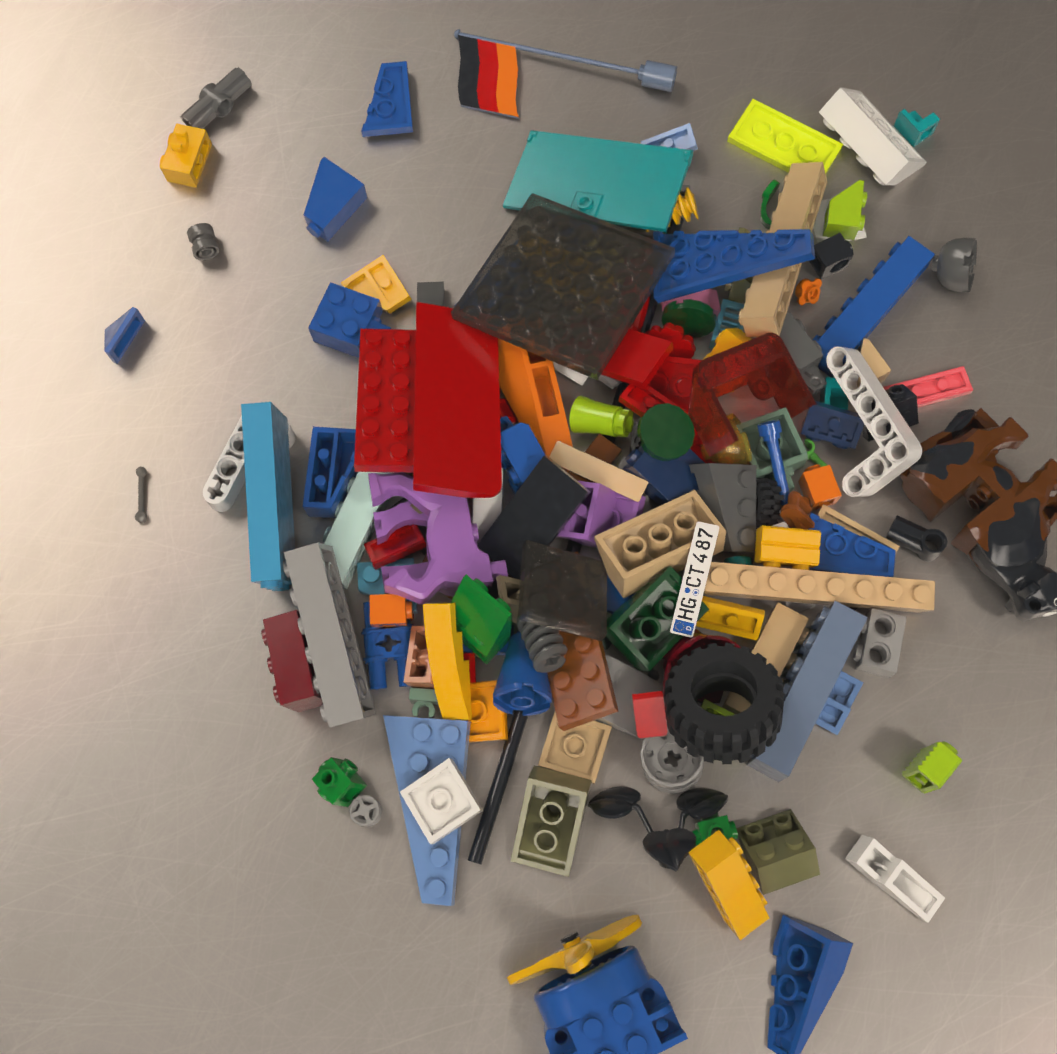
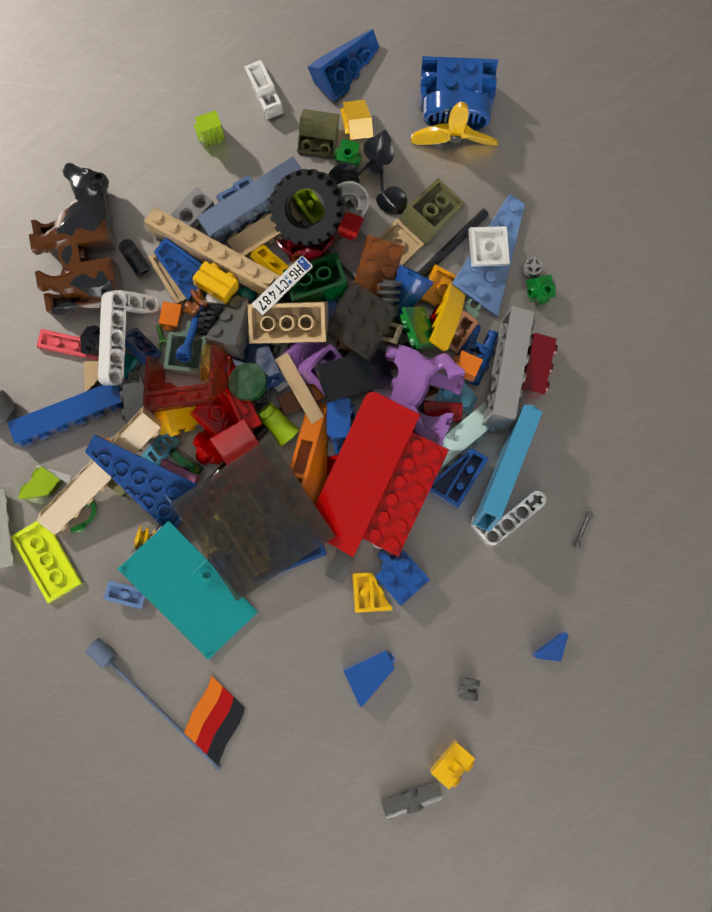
camera: 155 degrees left, 10 degrees up
blue wing [361,61,413,137] -> none
black brick [809,233,854,279] -> none

